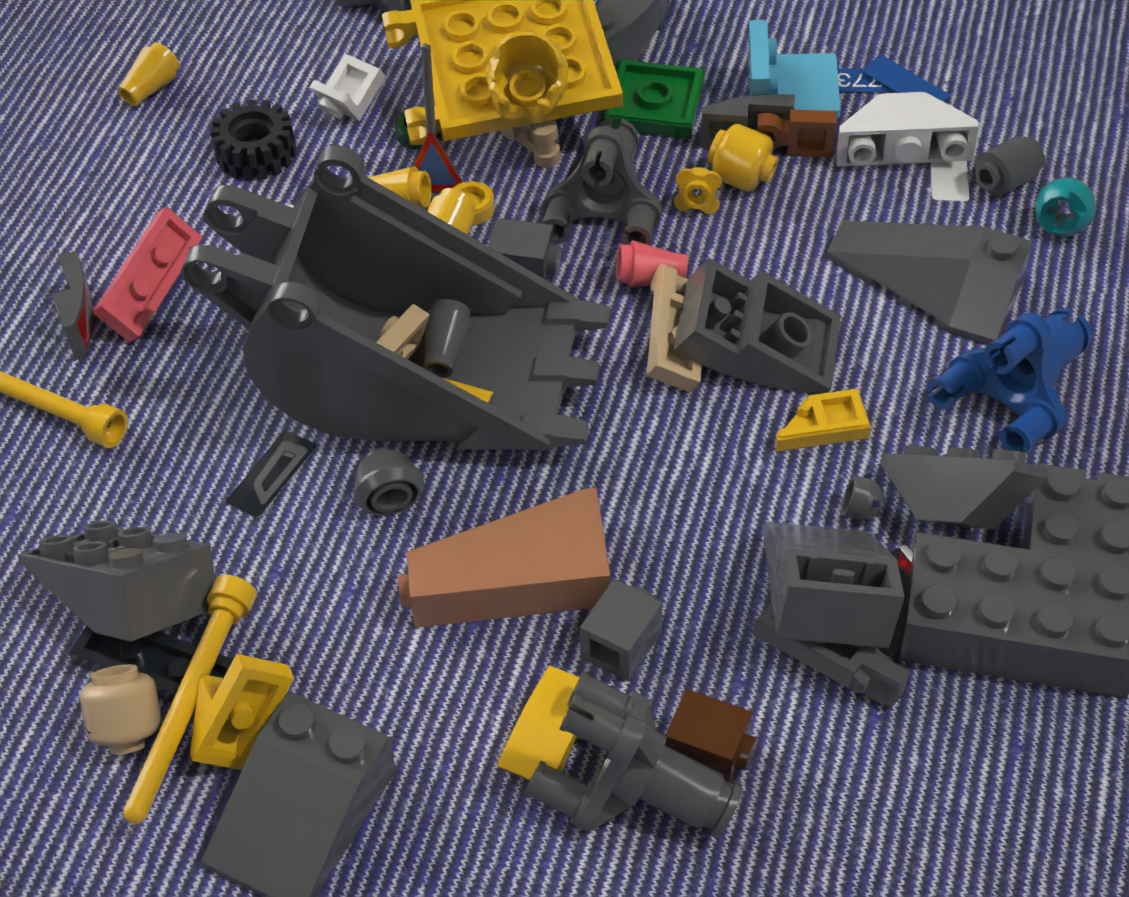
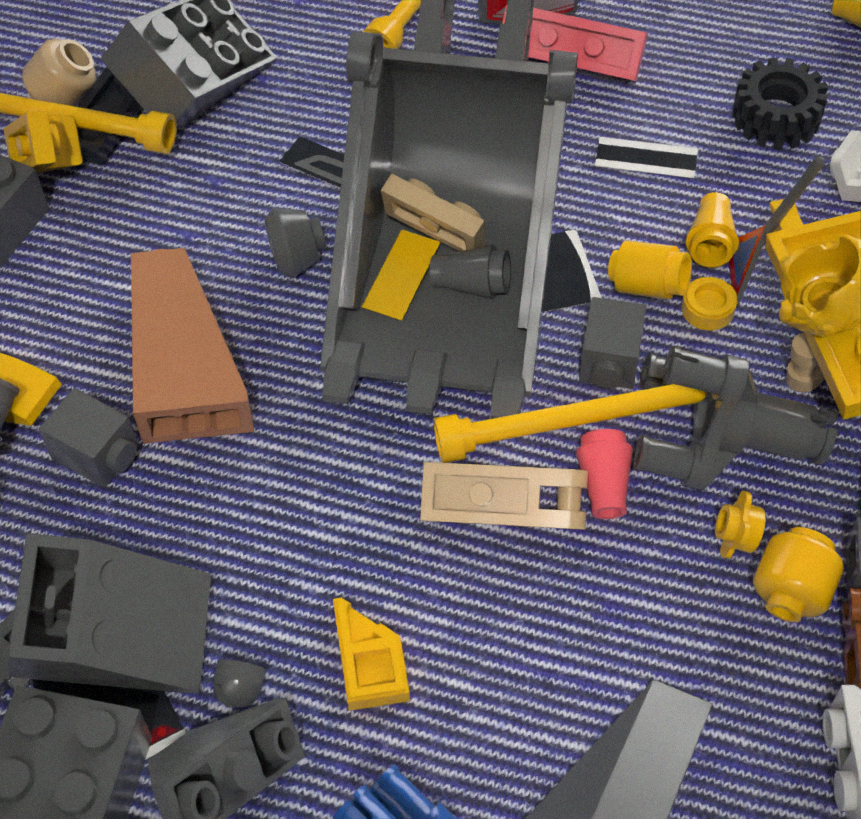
camera: 90 degrees right, 5 degrees up
dark grey slope [673,258,841,394] -> none
none -> yellow piece [433,384,707,463]

